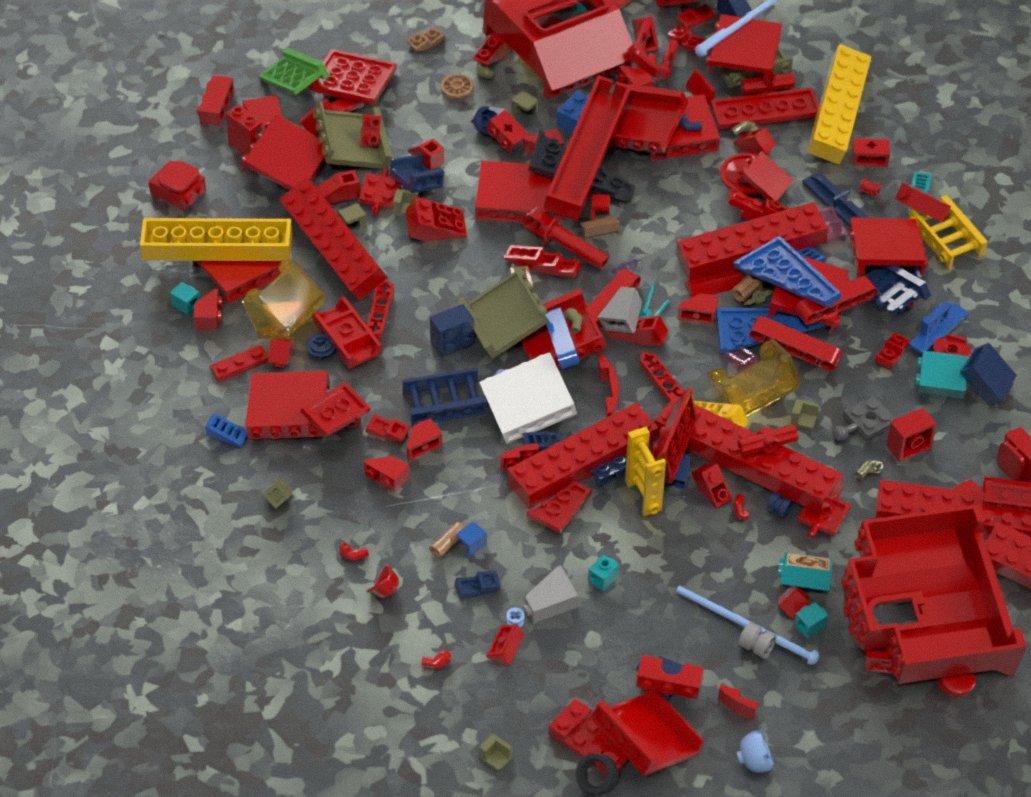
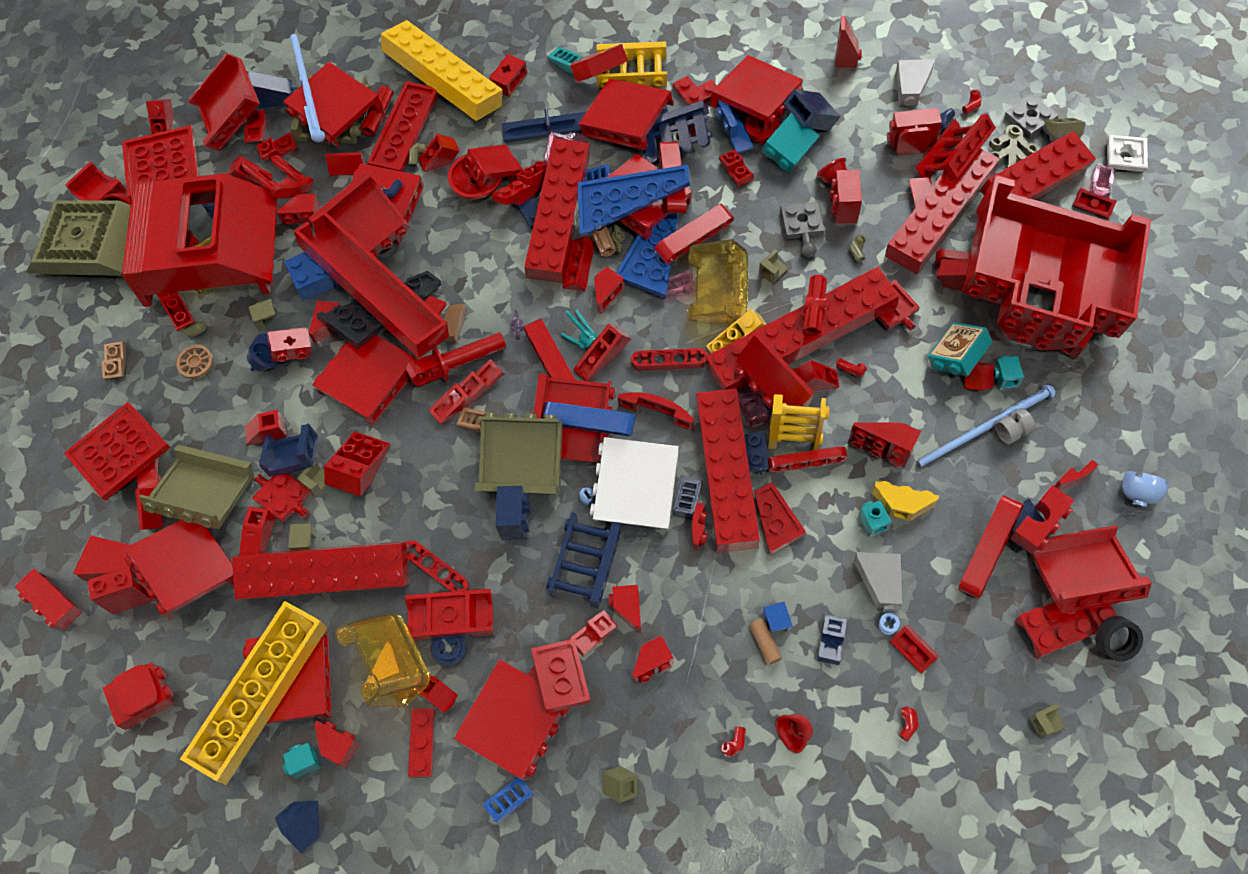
camera: 55 degrees left, 15 degrees up
bright green fence [258,48,330,95] -> none
red hips [360,114,381,148] -> none
olive arm [564,308,582,333] -> none
light grey slope [598,287,642,333] -> none
dark blue wheel [766,492,793,518] -> none
red bush [859,178,882,199] -> none
none -> dark blue slope [275,800,320,853]
none -> red plate [673,75,717,105]
none -> red panel [710,55,803,131]
none -> red beam [768,446,848,473]
none -> red helmet [817,158,847,184]
none -> red slope [848,422,921,468]
none -> yellow slope [872,481,939,521]
none -> red beam [958,495,1024,599]

